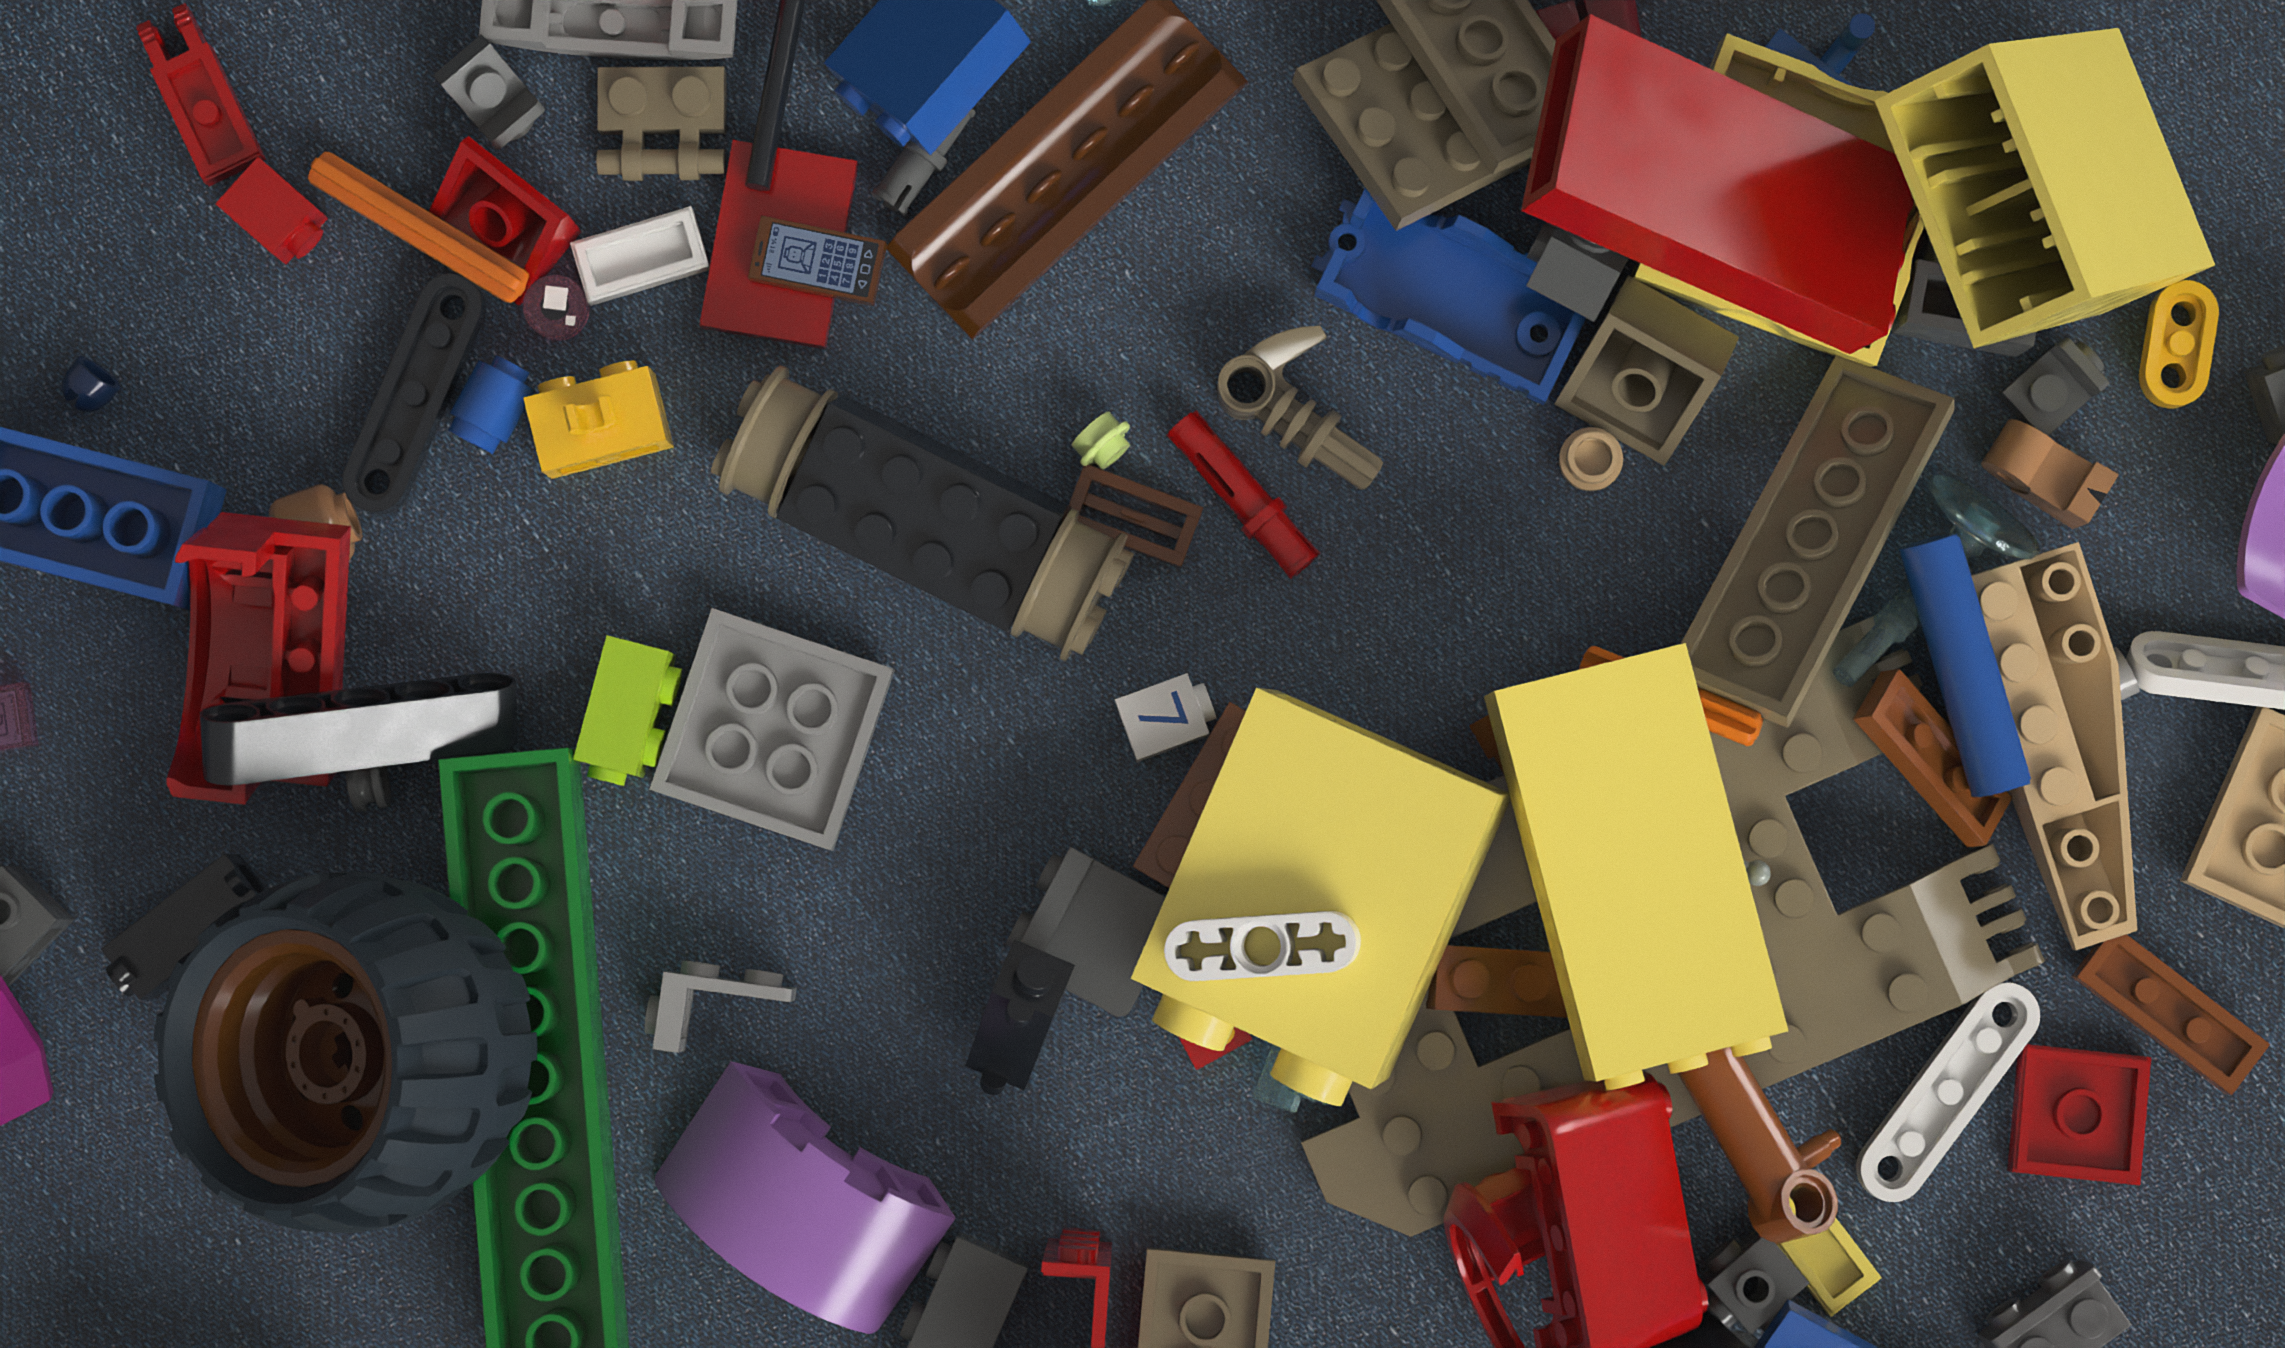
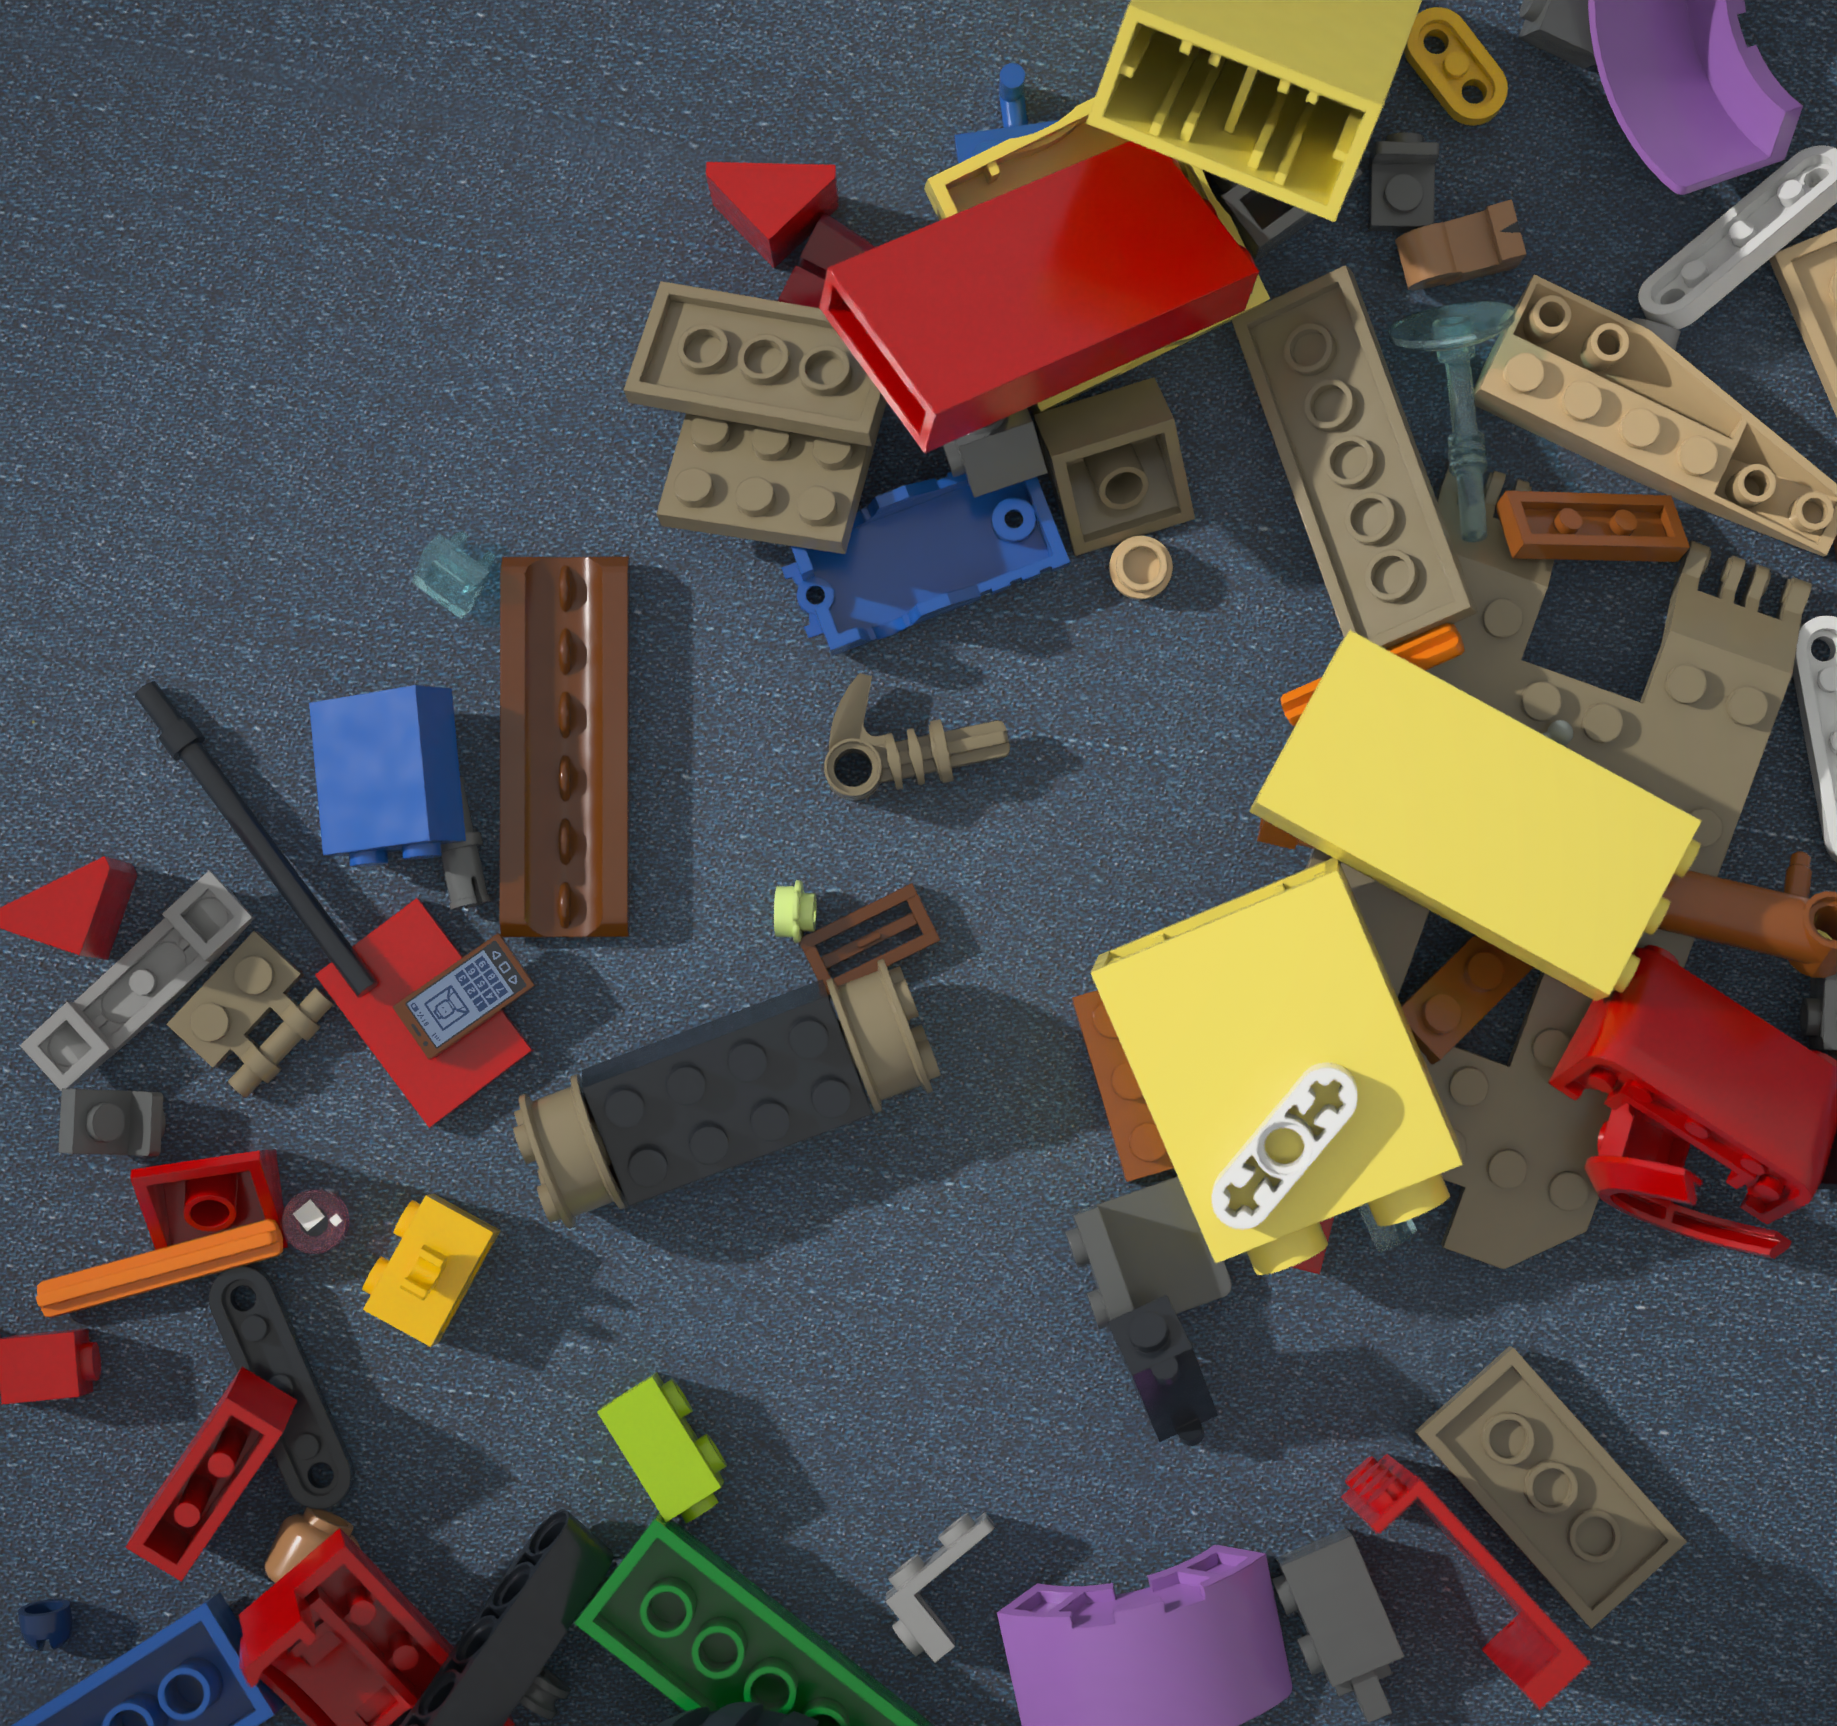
camera: 45 degrees left, 0 degrees up
blue brick [448,355,535,454] -> none
white tile [570,206,710,306] -> none
light grey plate [649,608,895,851] -> none
white brick [1115,673,1217,762] -> none
red pin [1166,410,1321,579] -> none
blue brick [1899,534,2031,797] -> none
none -> red brick [125,1367,297,1581]

